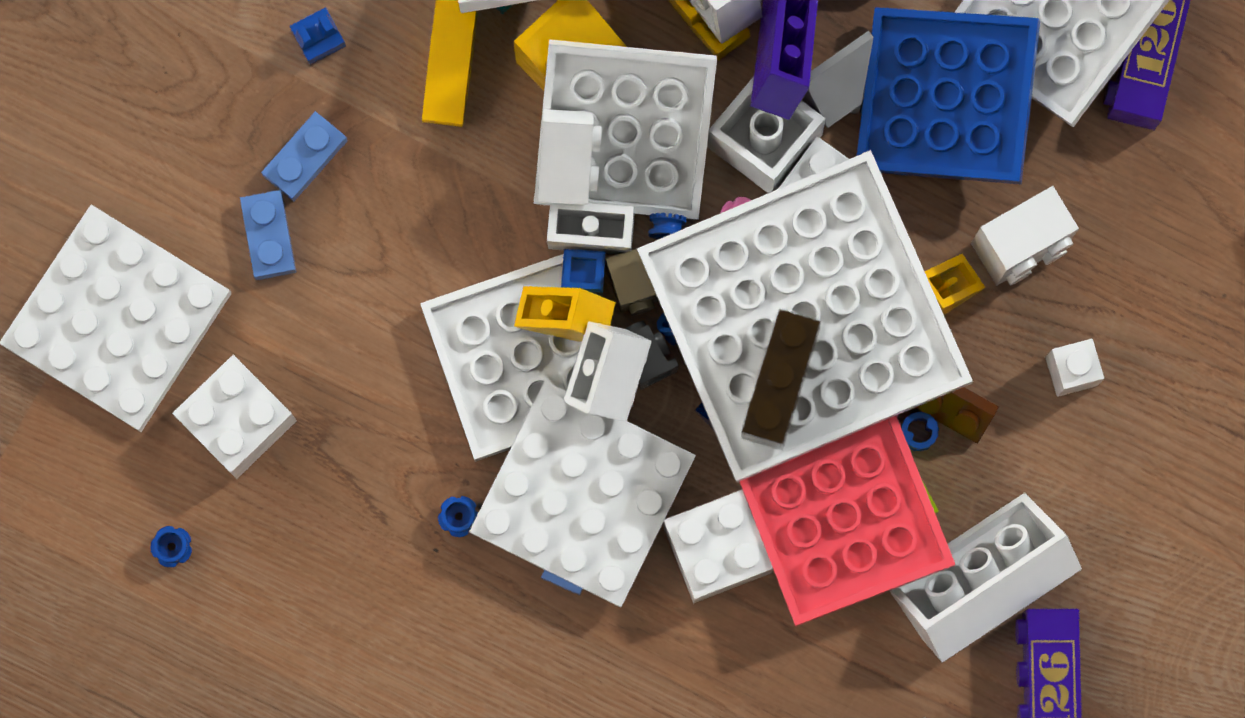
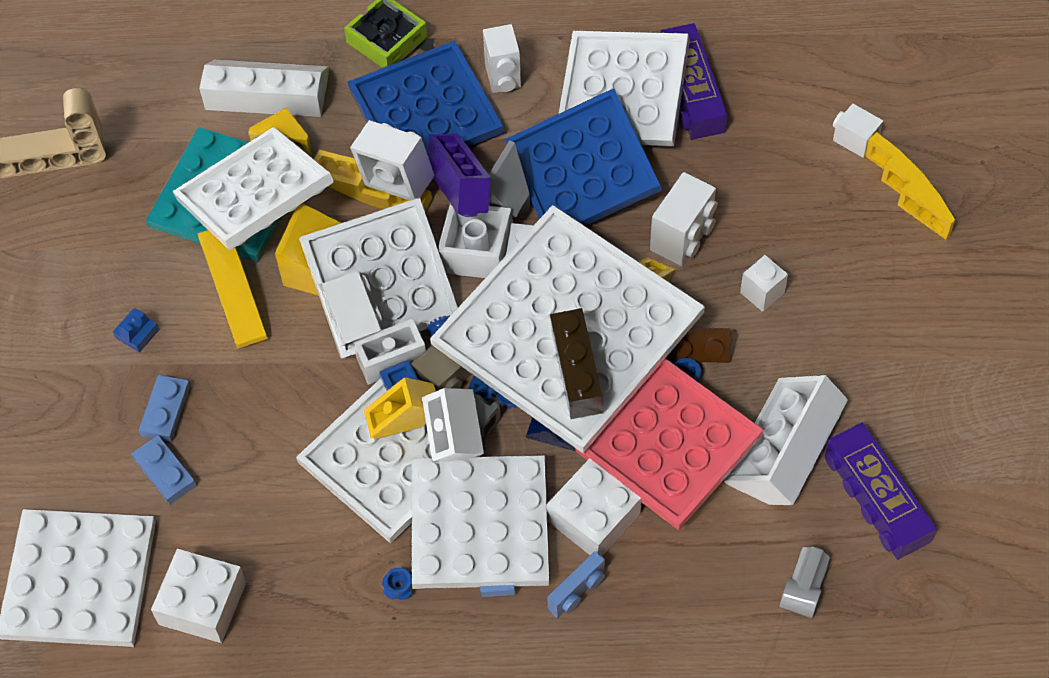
camera: 25 degrees left, 20 degrees down
none -> medium blue plate [547,551,605,619]

